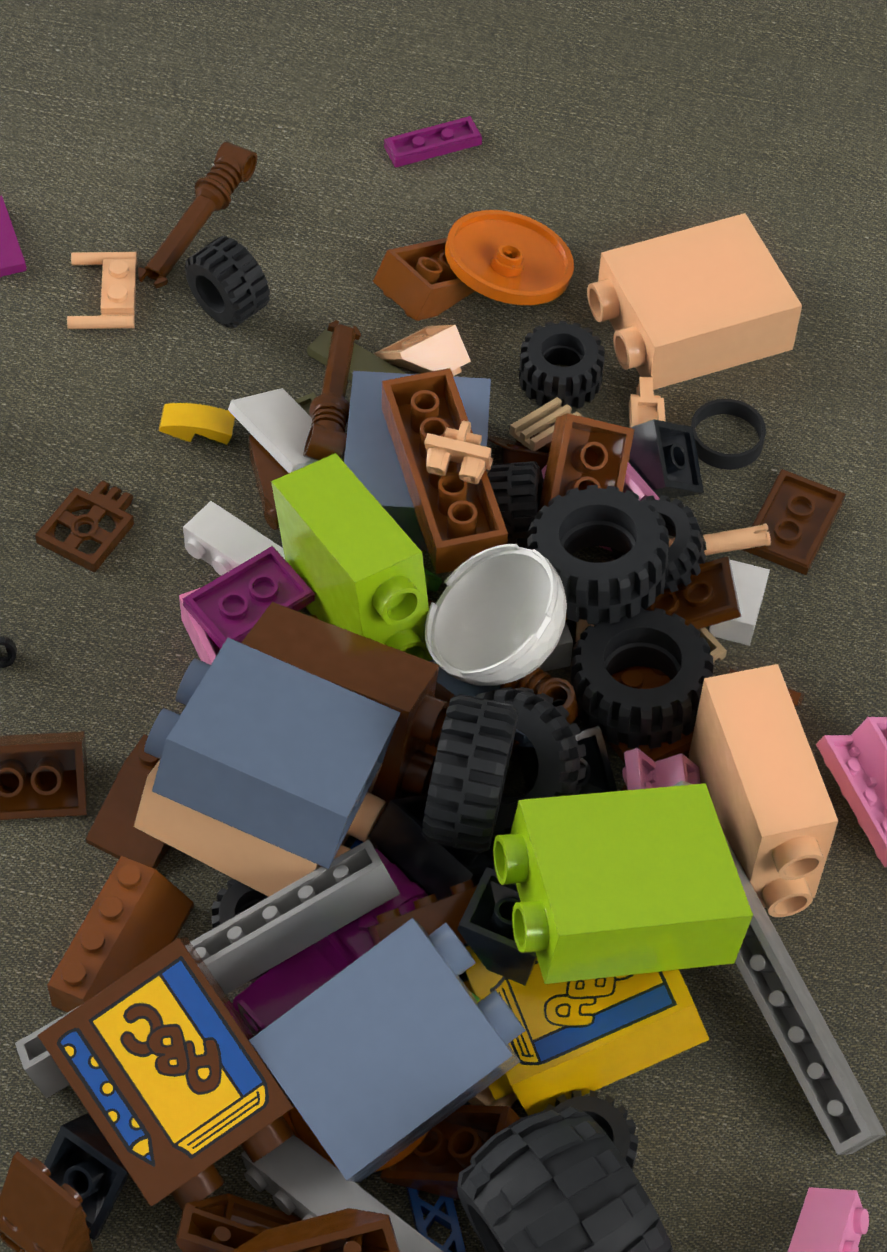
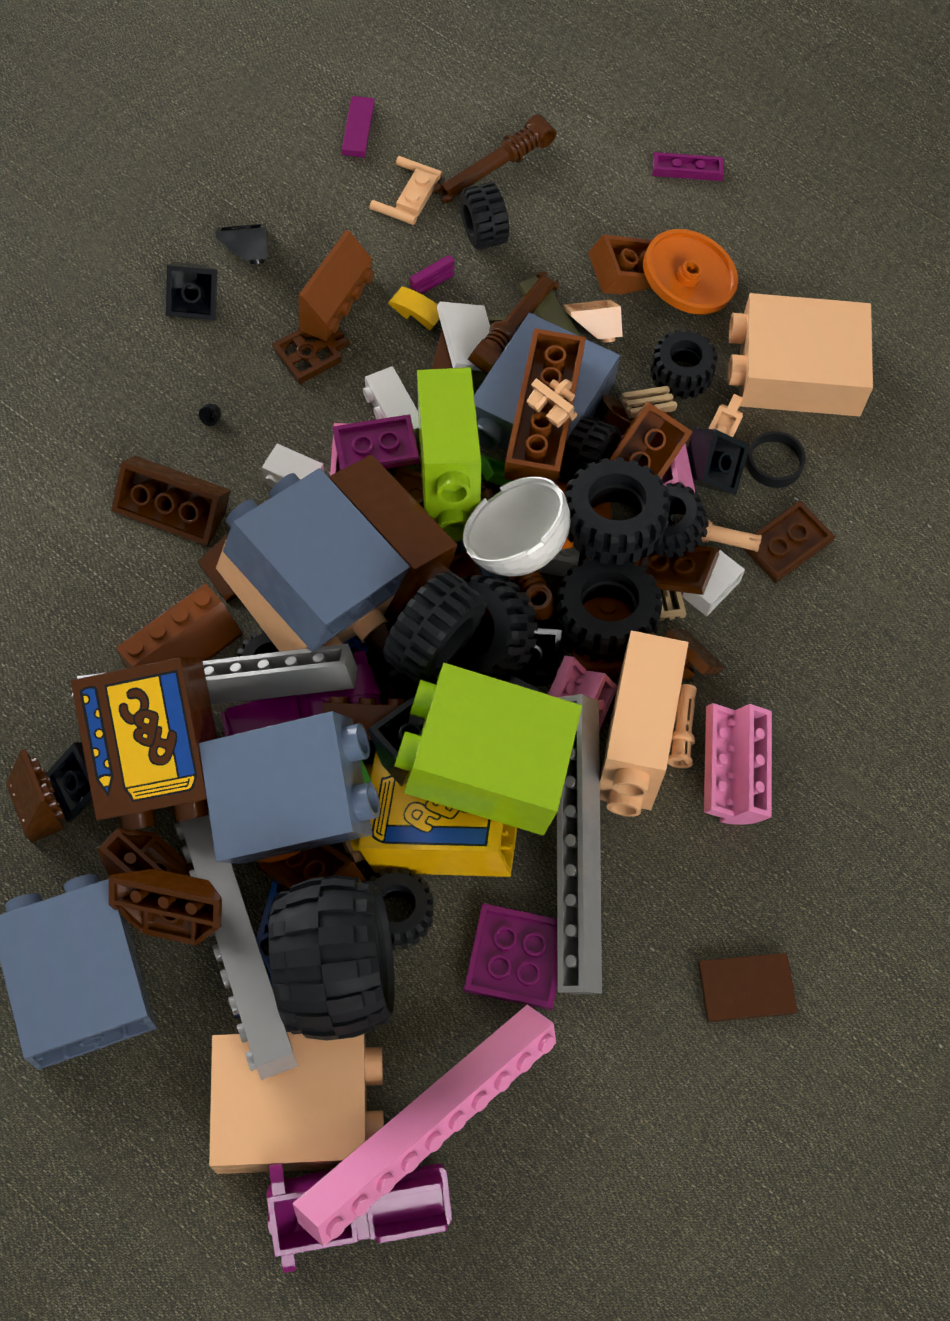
camera: 25 degrees right, 10 degrees up
none -> white brick [262,444,324,488]
none -> dark orange slope [299,230,374,341]
none -> magenta tile [410,254,455,294]
none -> magenta plate [464,903,558,1011]

